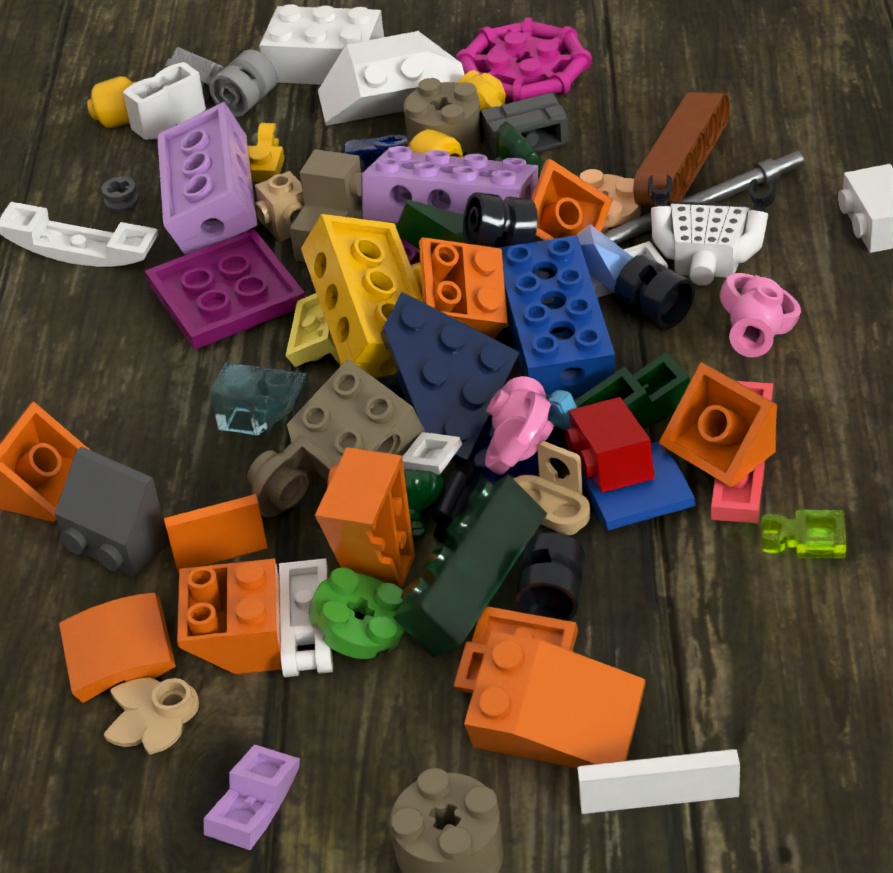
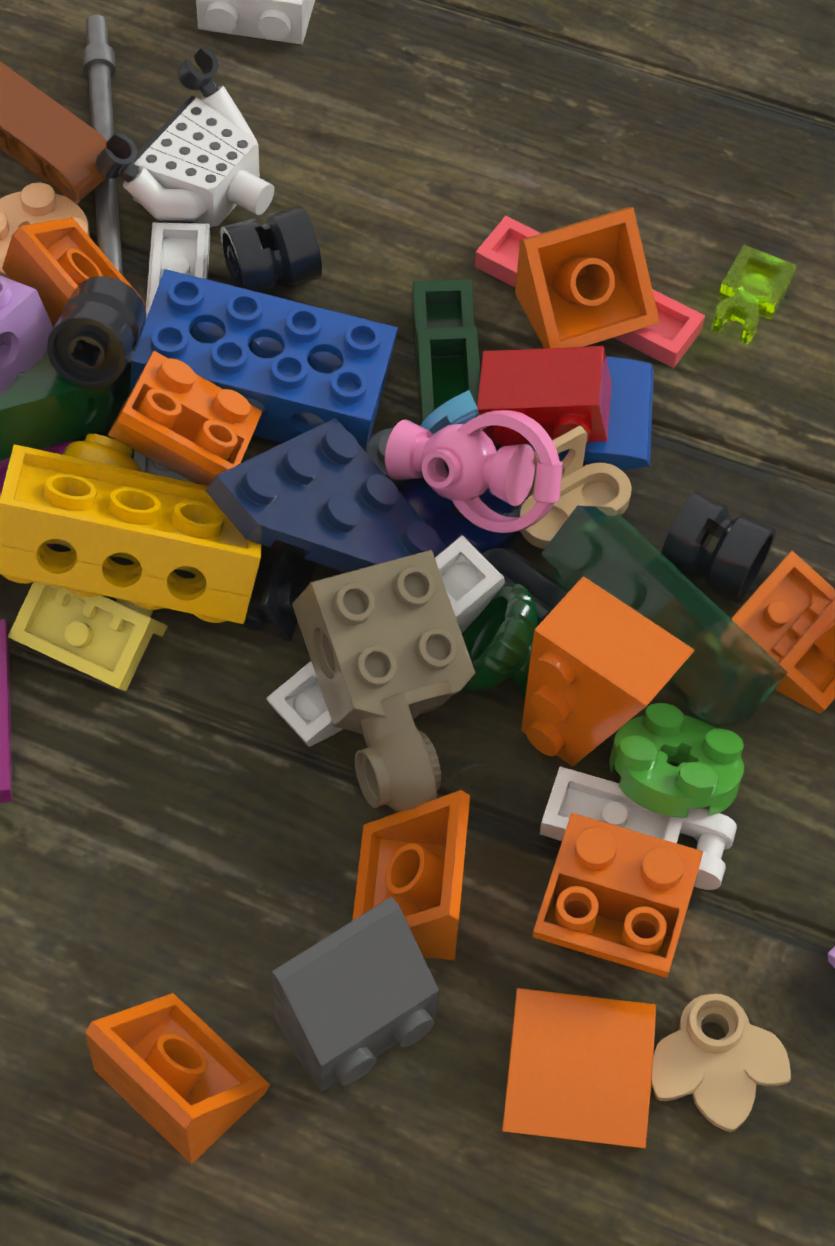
camera: 75 degrees left, 15 degrees up
clear light blue slope [210,362,308,435] -> none
light blue slope [577,224,634,293] -> none
bright pink piece [720,273,801,357] -> none

